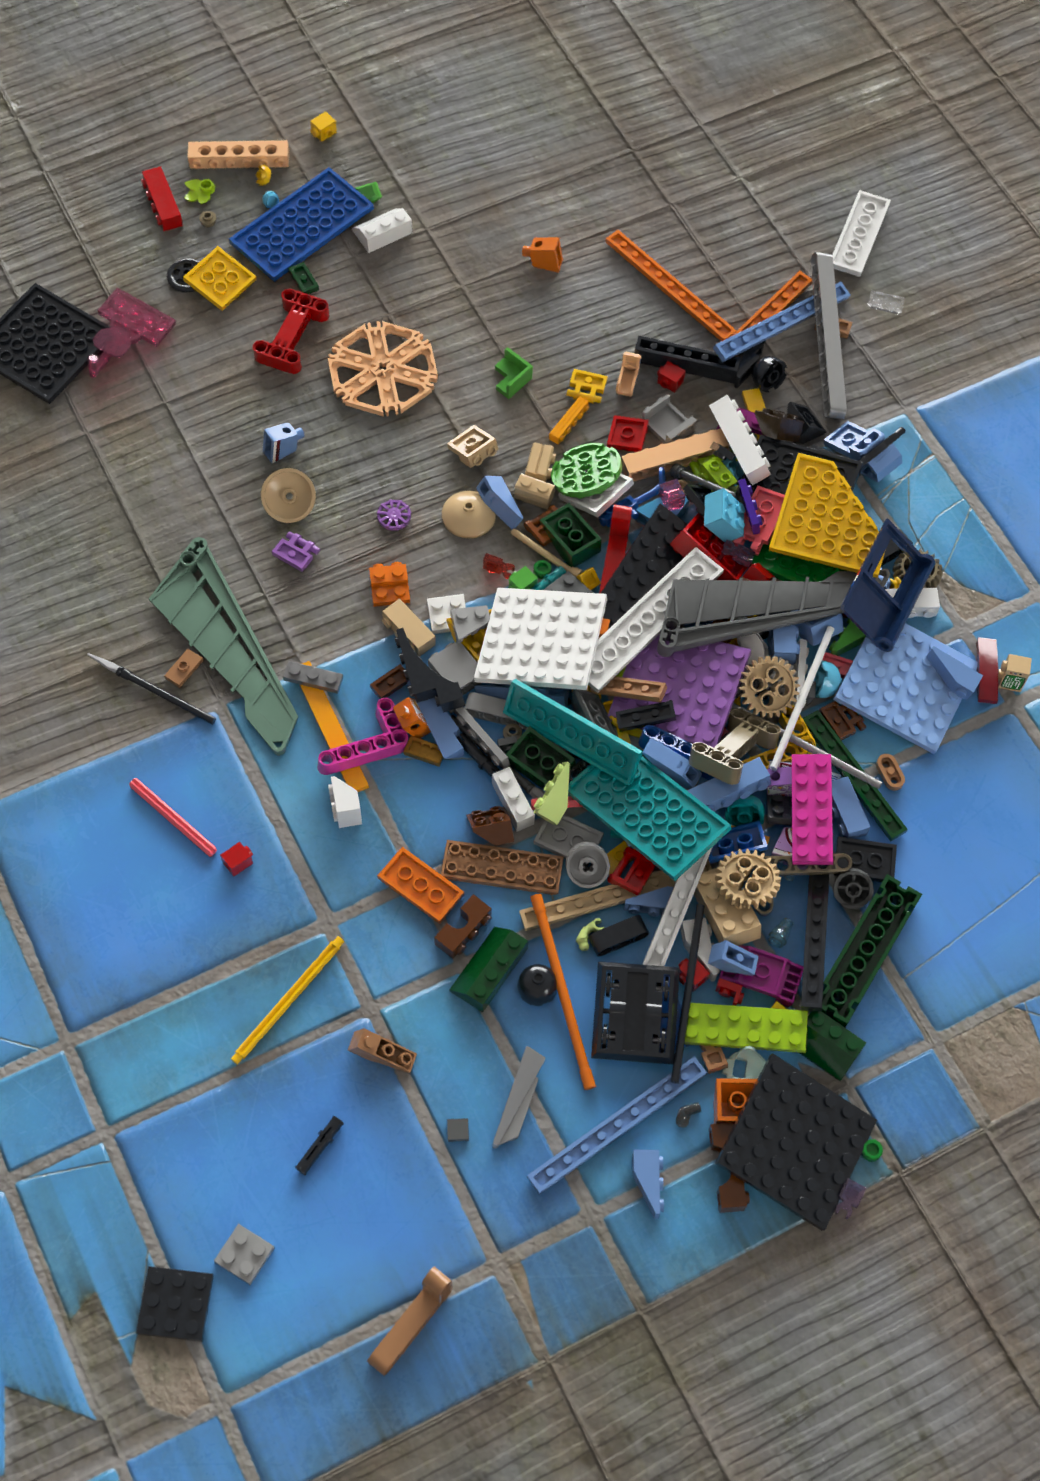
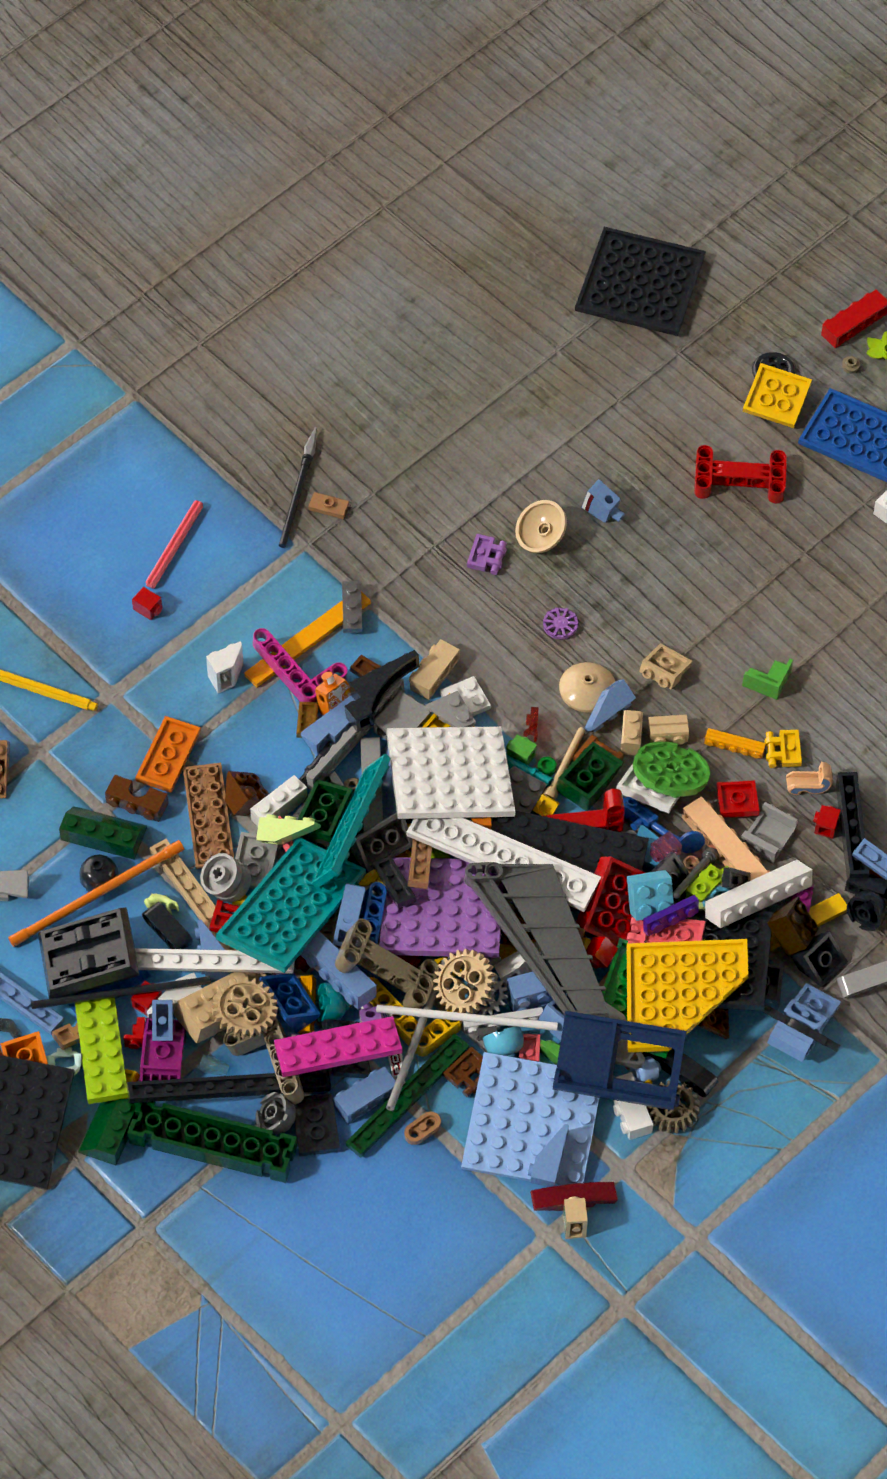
camera: 75 degrees right, 5 degrees down
clear pink plate [88,288,176,378] -> none
sand green wing [149,537,298,756] -> none
dark green plate [289,262,319,294] -> none
light nougat plate [328,321,438,417] -> none
orange plate [369,562,410,607] -> none
clear purple plate [721,540,755,567] -> none
green tile [861,1139,883,1162] -> none

